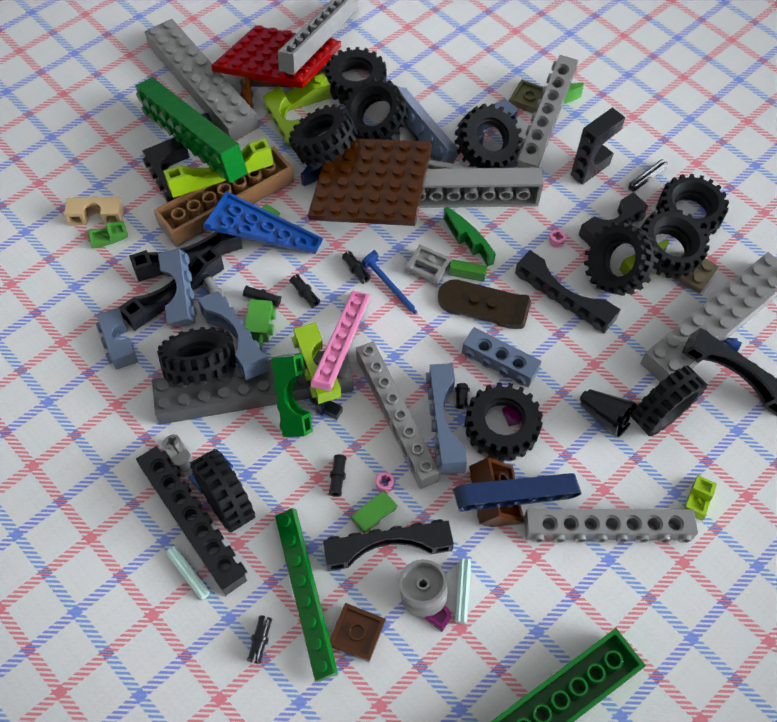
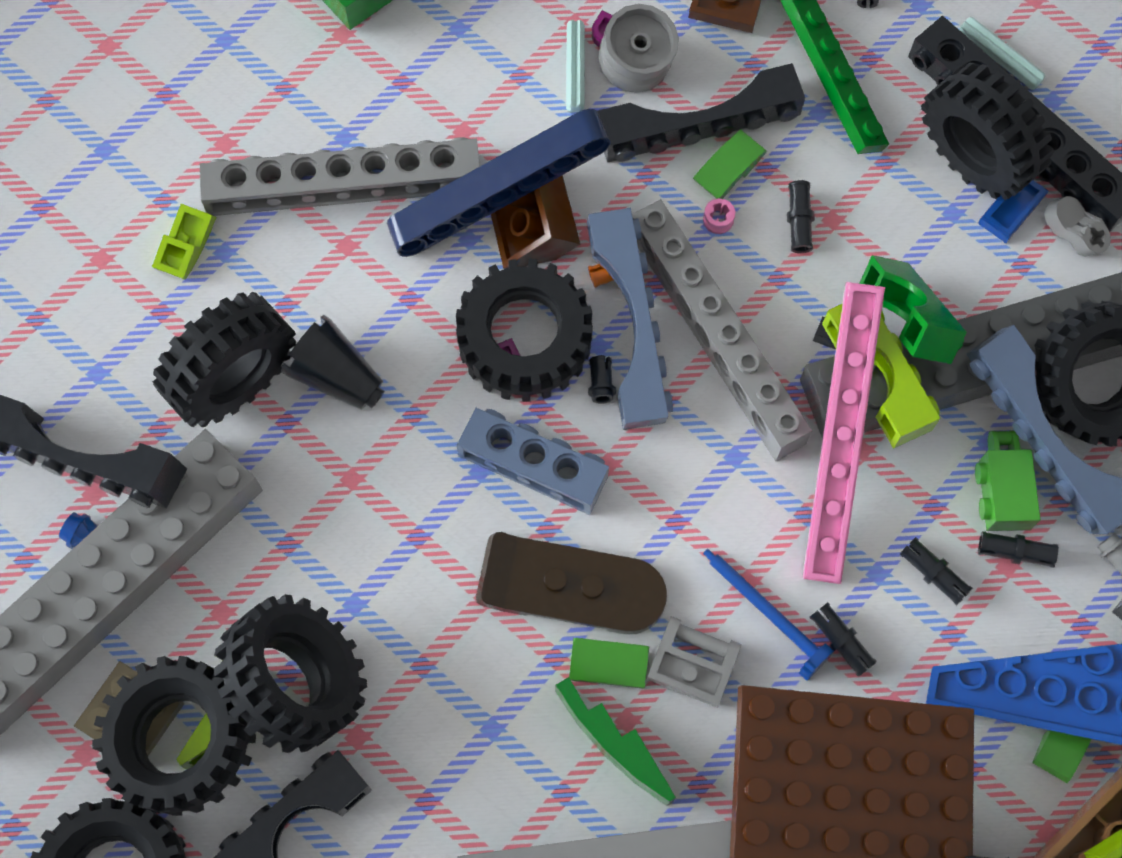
camera: 175 degrees right, 10 degrees up
black arch [515,250,621,334] -> none
bright pink bush [549,230,566,247] -> none

